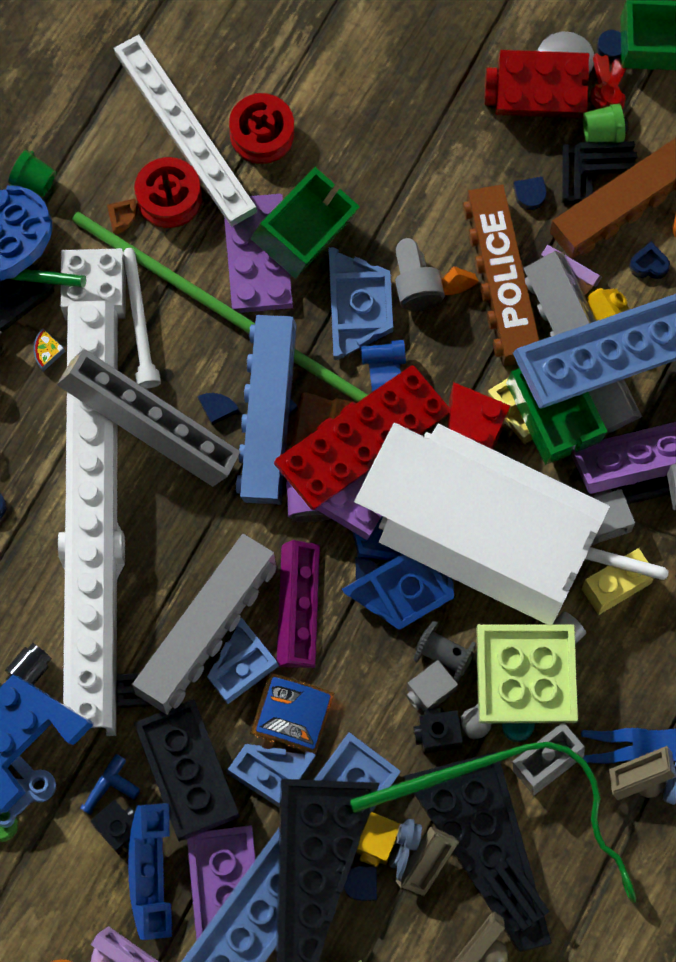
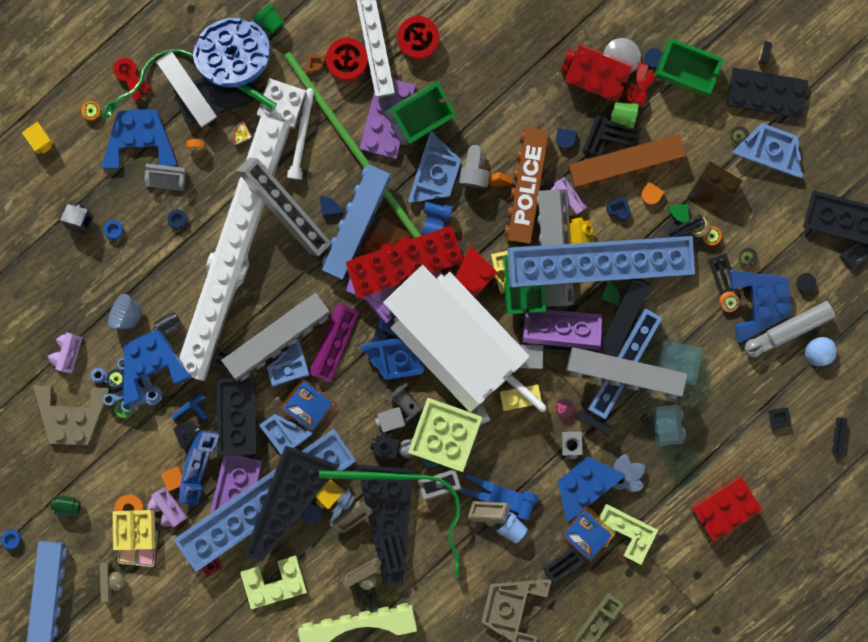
camera: 15 degrees right, 15 degrees up
none -> orange tile [161,466,182,492]

